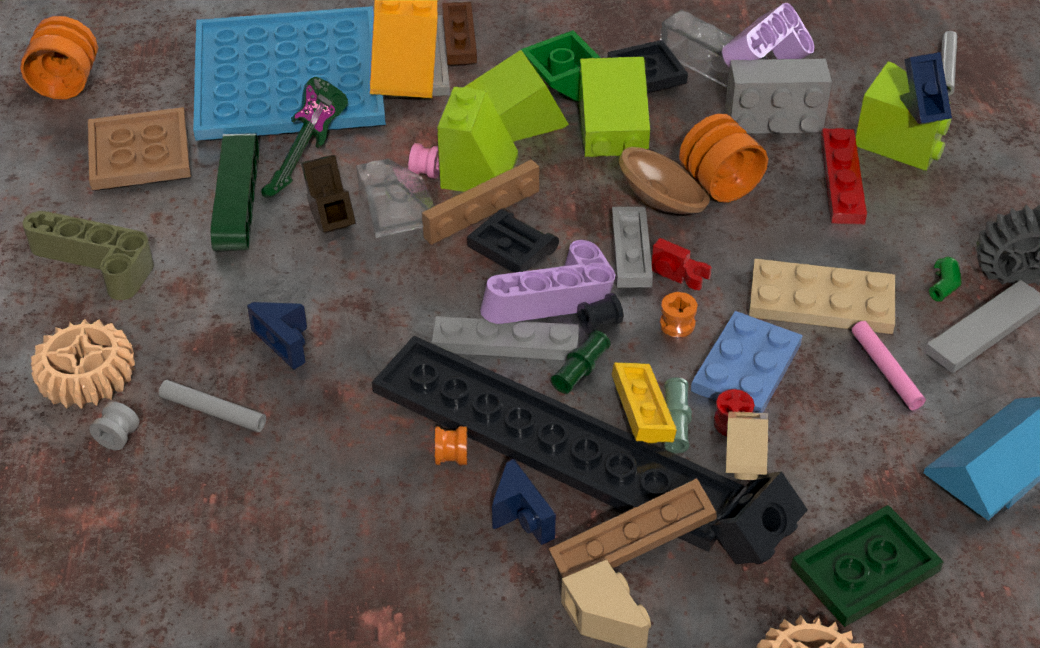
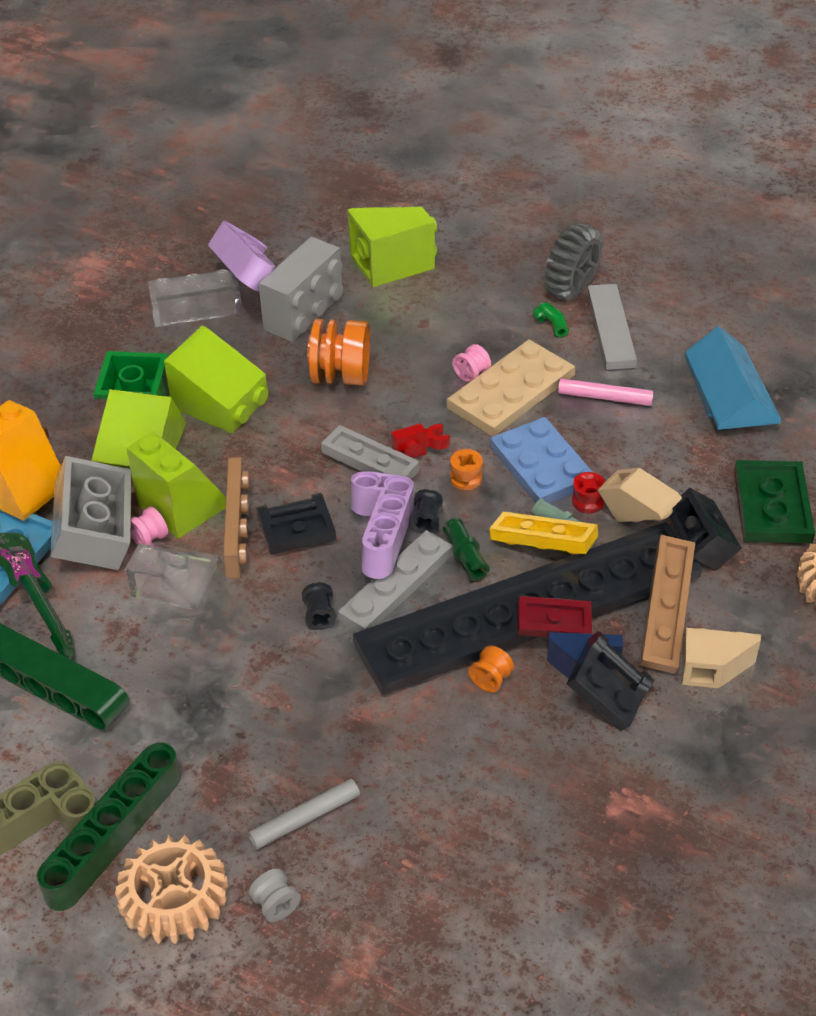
camera: 55 degrees left, 0 degrees up
dark blue slope [247,302,307,370] -> none
dark brown brick [301,155,356,232] -> none
black plate [607,39,688,93] -> none
medium nougat dish [619,147,710,214] -> none
red plate [821,128,867,225] -> none
dark blue slope [900,52,952,124] -> none
light grey piece [941,31,958,96] -> none
none -> dark green beam [37,742,180,911]
none -> light grey brick [50,456,131,570]
none -> black bush [301,582,337,630]
none -> bright pink wheel [452,344,491,383]
none -> dark red plate [517,596,592,637]
none -> black plate [566,631,654,731]

